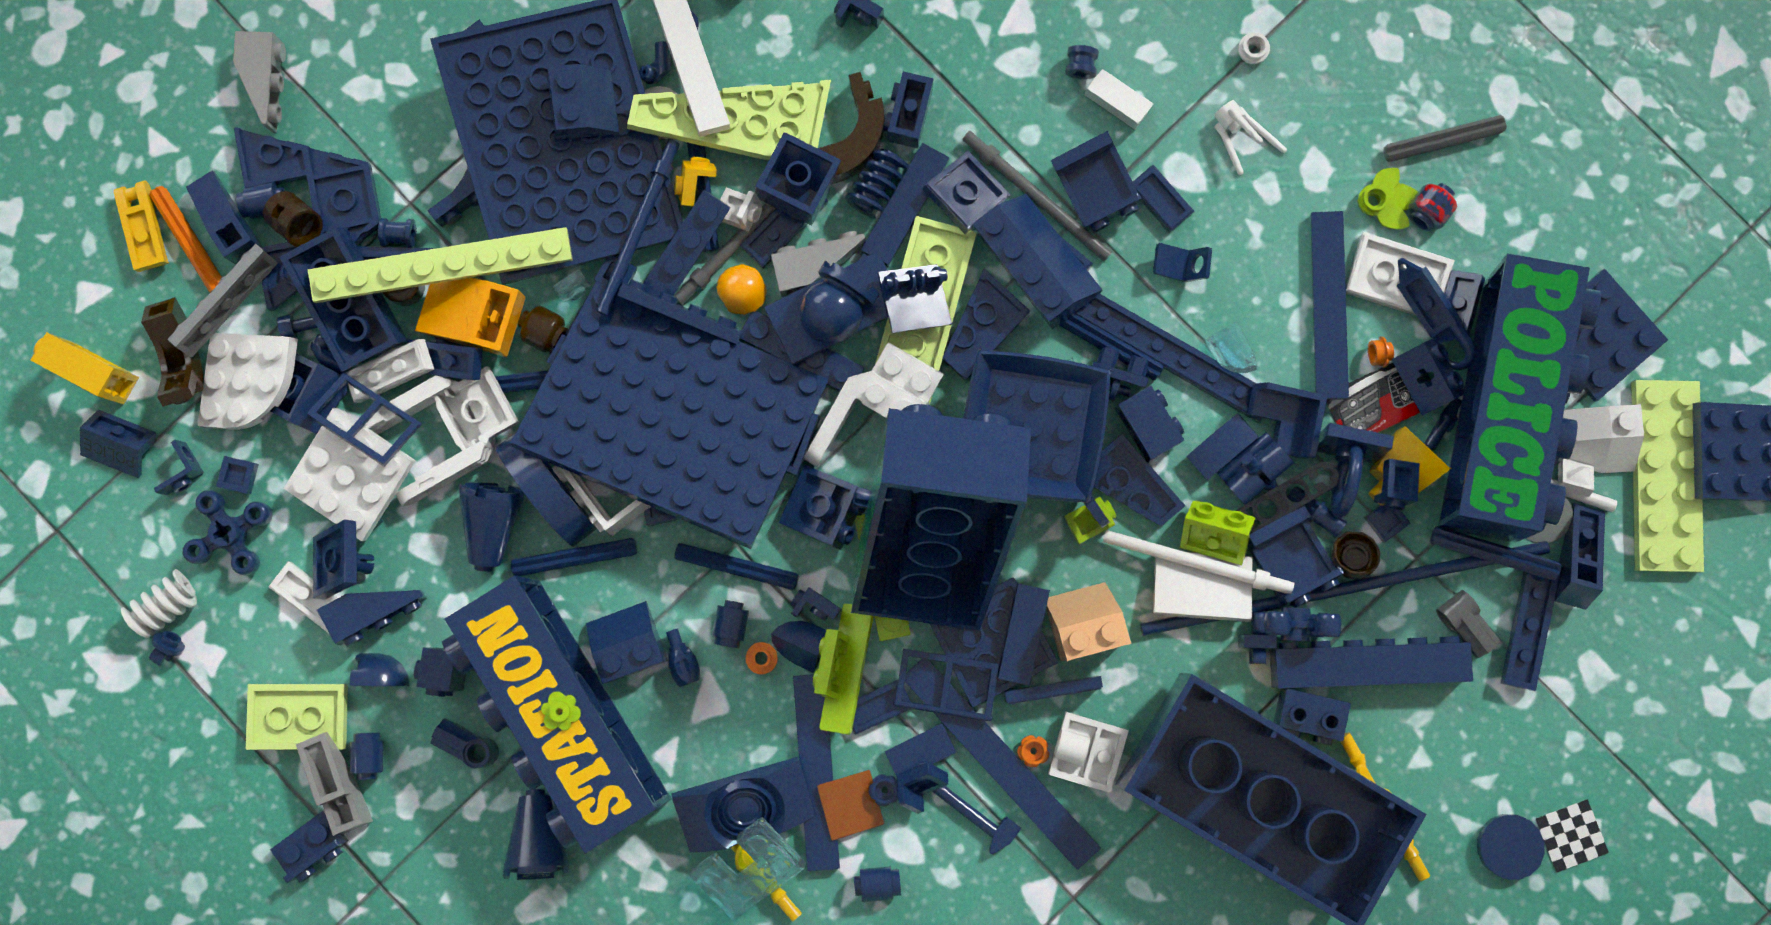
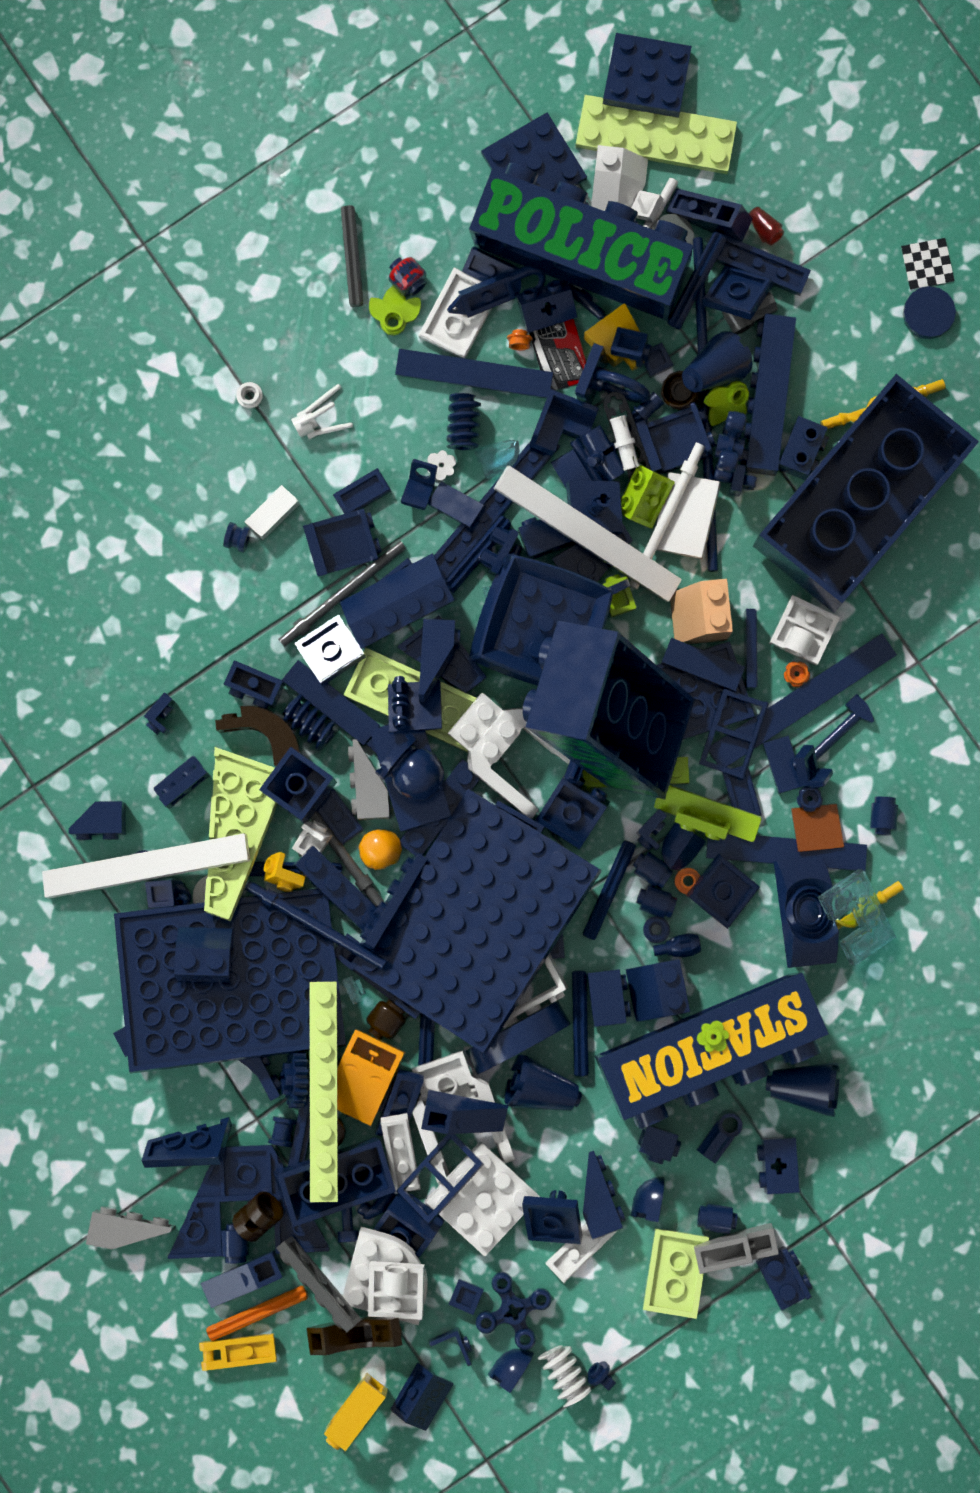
camera: 80 degrees left, 0 degrees up
none -> dark blue wing [141,1117,232,1168]
none -> dark blue plate [145,878,177,908]
none -> dark blue bracket [153,756,211,809]
none -> dark blue gear [280,1052,310,1108]
none -> white plate [368,1261,425,1320]
none -> dark blue slope [419,619,460,703]
none -> dark blue slope [421,1090,508,1134]
none -> white plant [427,450,456,481]
none -> dark blue tile [428,481,486,530]
none -> dark blue piece [446,393,481,450]
none -> dark blue brick [488,1349,534,1393]
none -> white tile [494,466,682,602]
none -> dark blue tile [566,480,623,535]
none -> dark blue brick [587,969,631,1027]
none -> white pin [610,415,640,471]
none -> dark blue brick [632,851,673,889]
none -> dark blue plate [643,916,670,943]
none -> dark blue cone [682,331,753,392]
none -> dark blue tile [686,854,760,929]
none -> dark blue tile [703,265,773,320]
none -> lime plate [704,381,749,426]
none -> clear red cone [749,206,785,245]
none -> dark blue brick [757,1136,800,1194]

